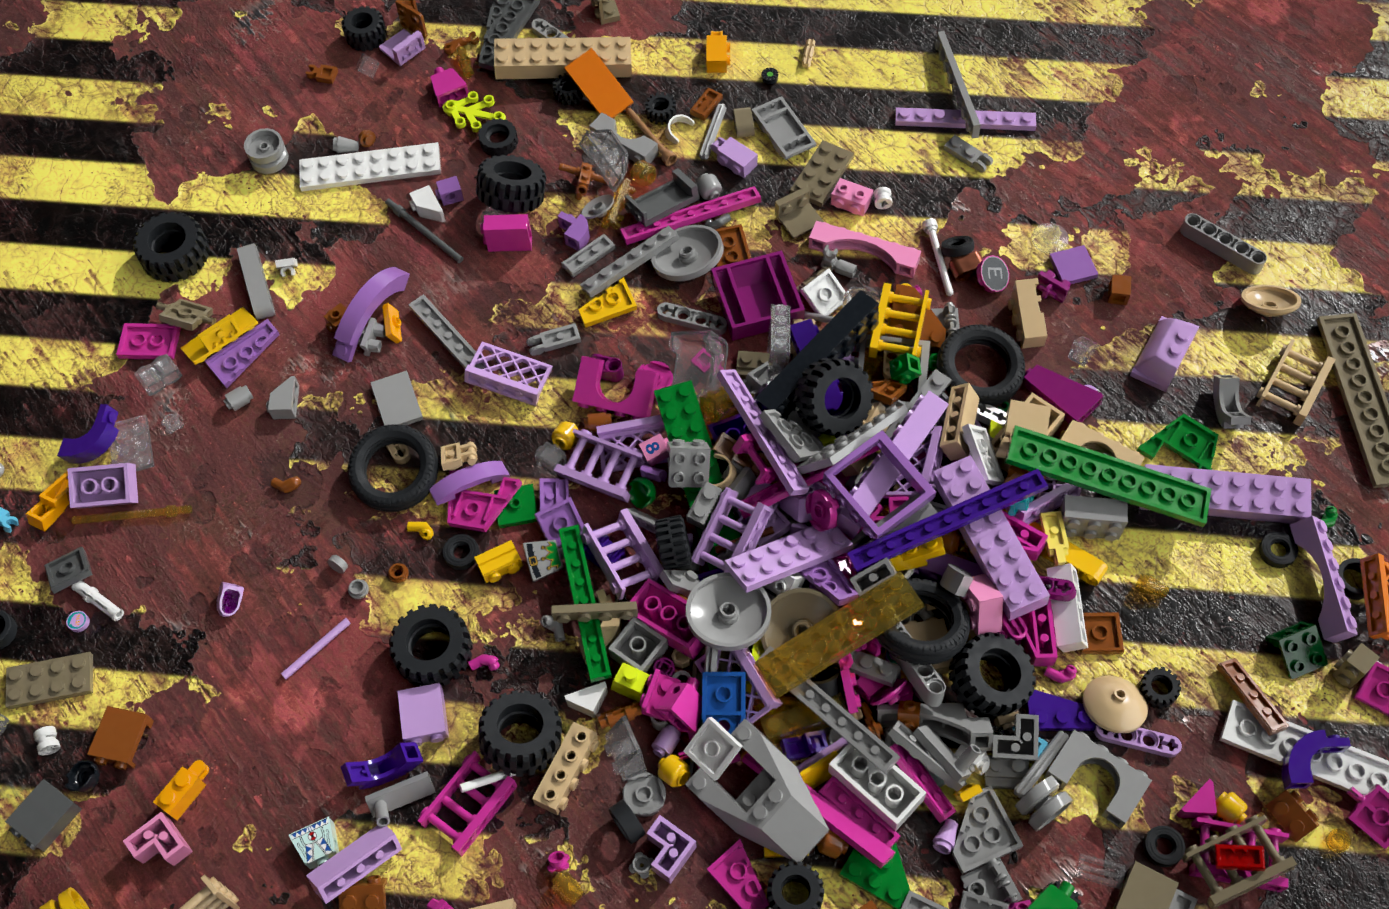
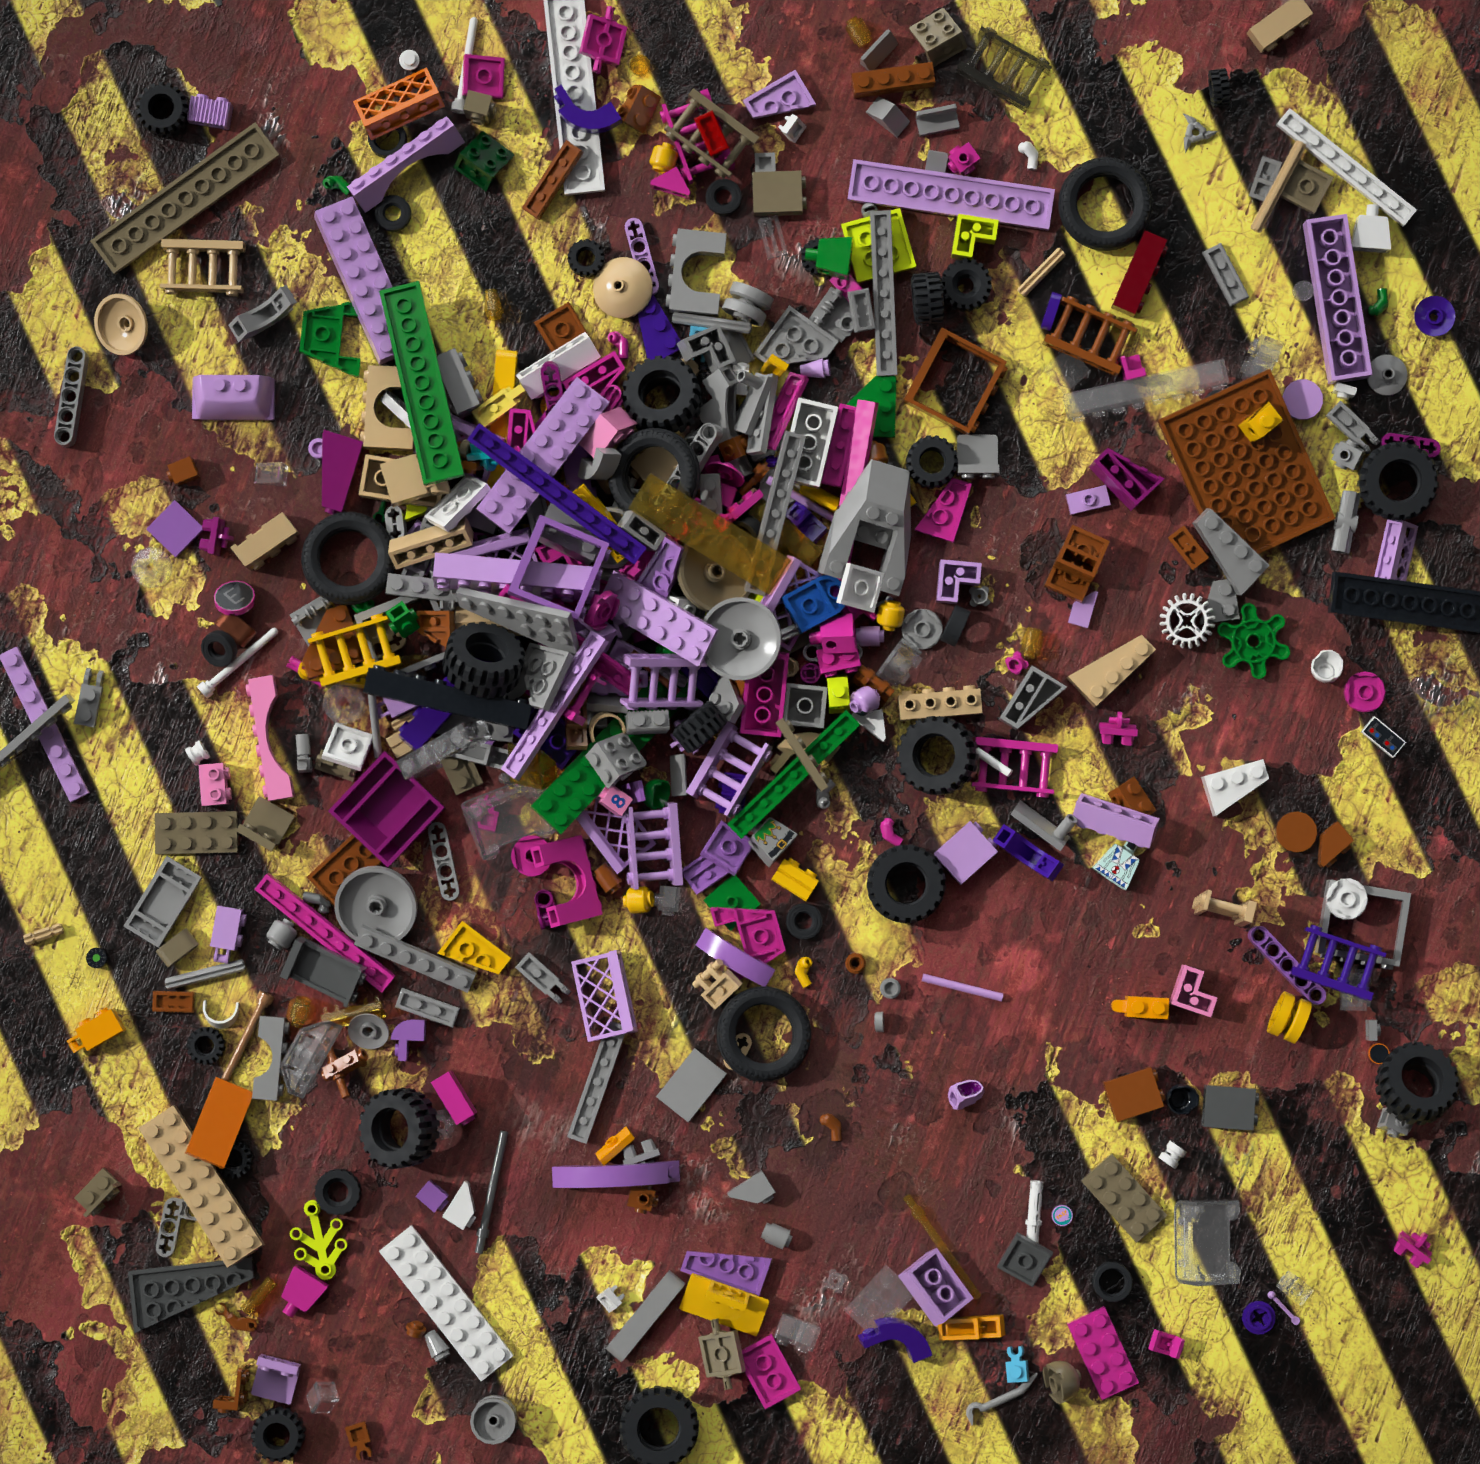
camera: 120 degrees left, 25 degrees up
none -> lavender head [849,686,880,716]
none -> light grey wedge [998,666,1067,730]

